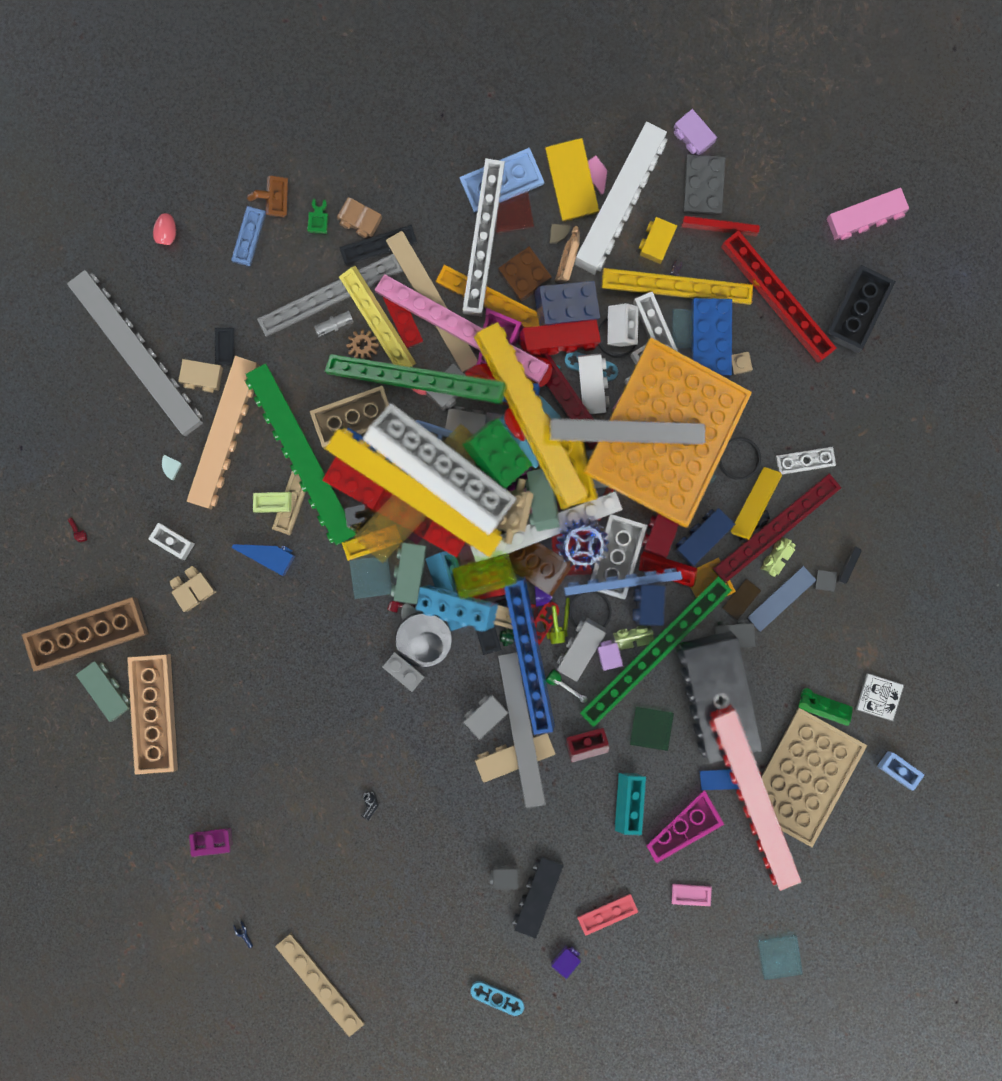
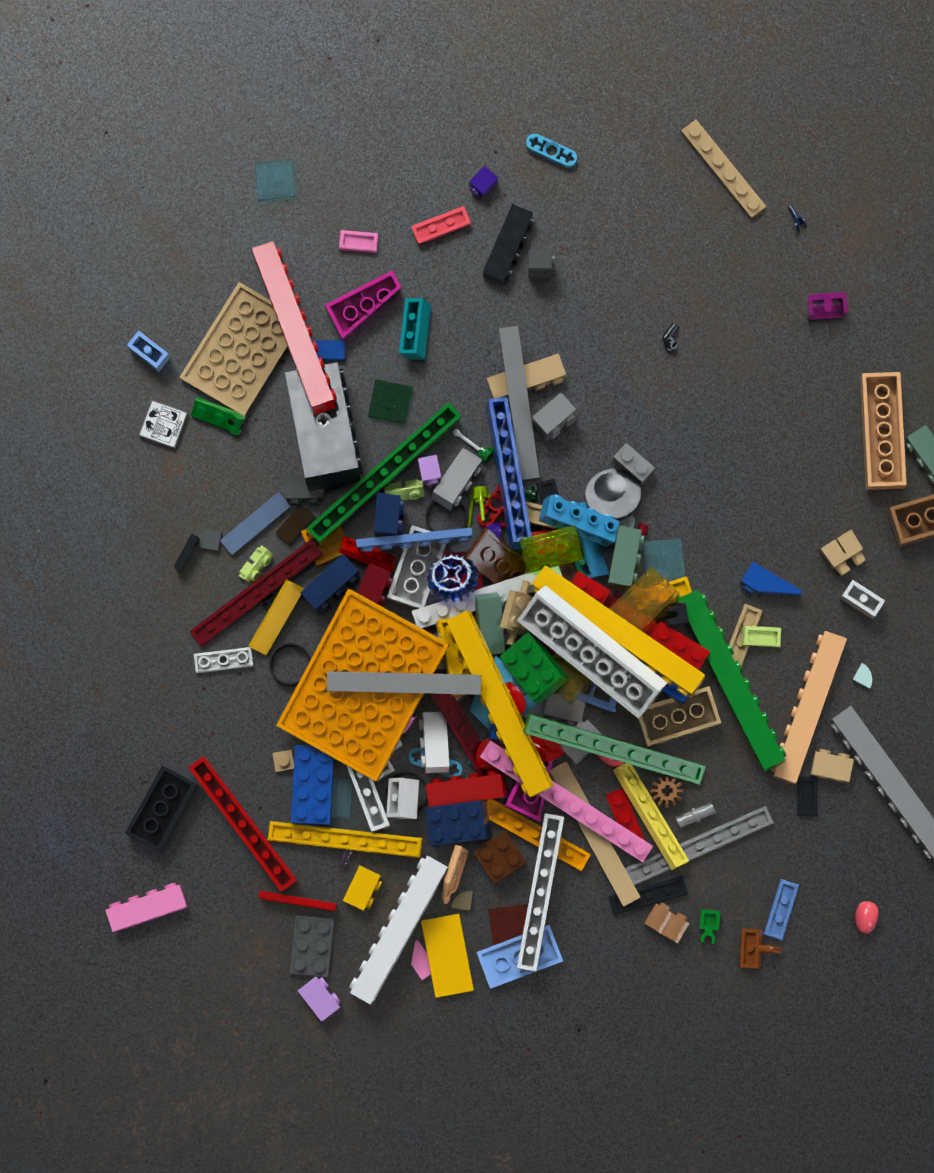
camera: 175 degrees left, 5 degrees down
dark red brick [566,728,609,763] -> none

